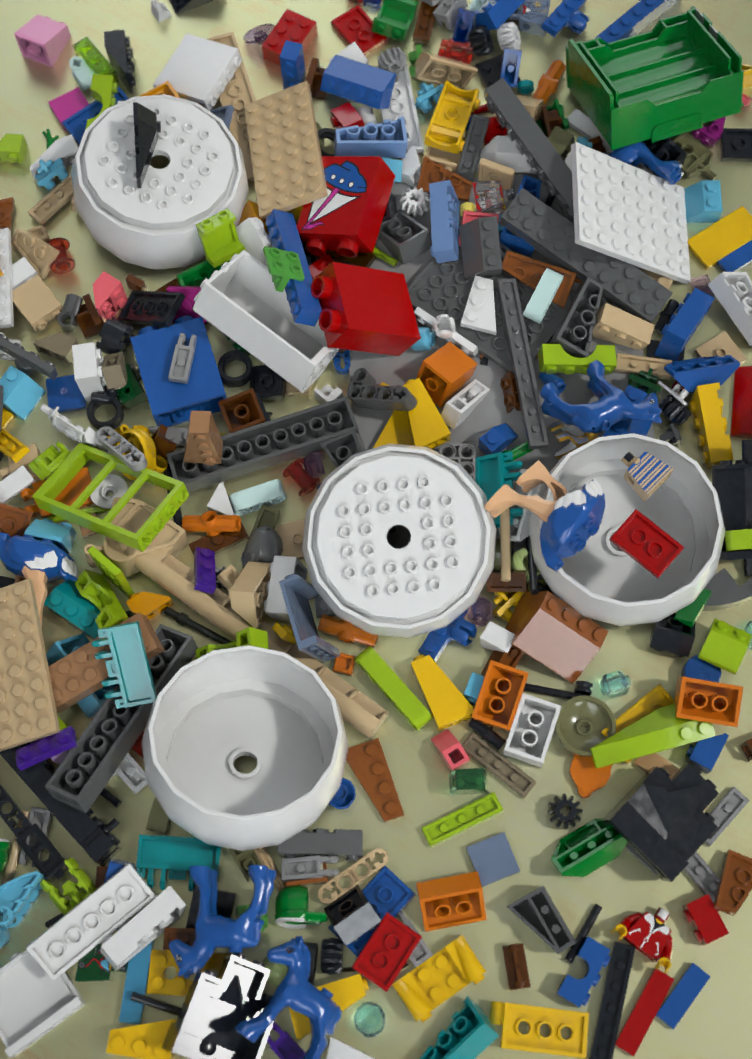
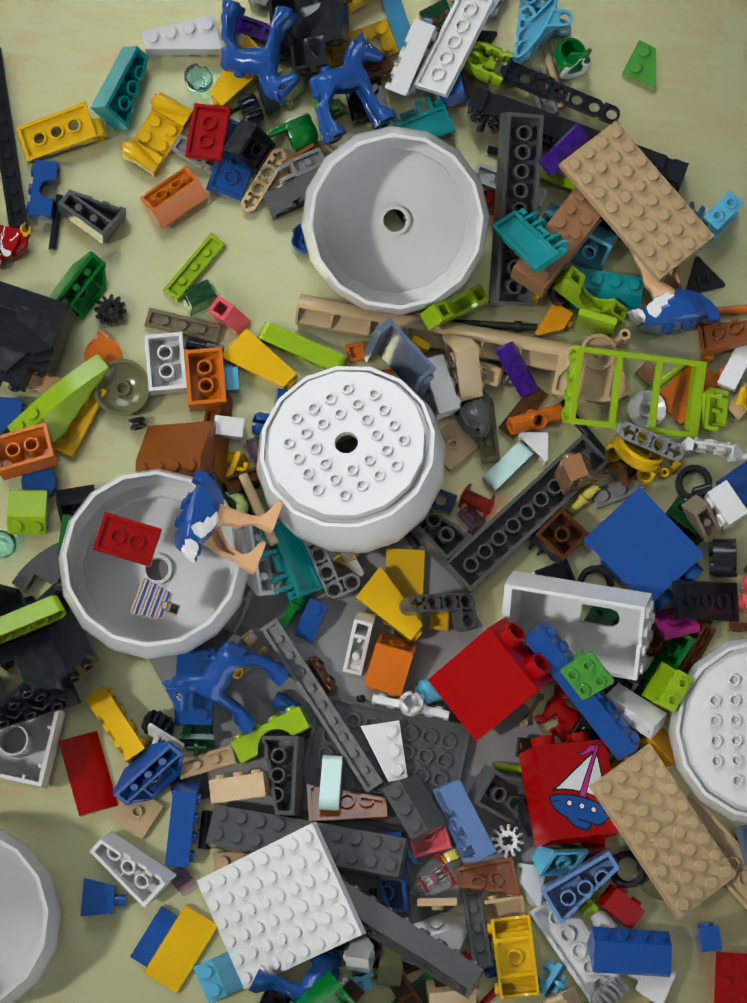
camera: 155 degrees right, 10 degrees up
medium azure slope [24,518,77,554] -> none
black bar [130,991,181,1016] -> none
light grey hinge [168,333,197,384] -> none
reddish brown panel [305,58,327,100] -> none
white panel [314,384,343,404] -> none
dark orange wing [346,738,404,822] -> none
sand blue tile [466,832,520,887] -> none
reddish brown hinge [502,943,531,990] -> none
black bar [523,683,590,699] -> none
clear light blue head [600,670,631,699] -> none
dark grey brick [659,423,682,447] -> none

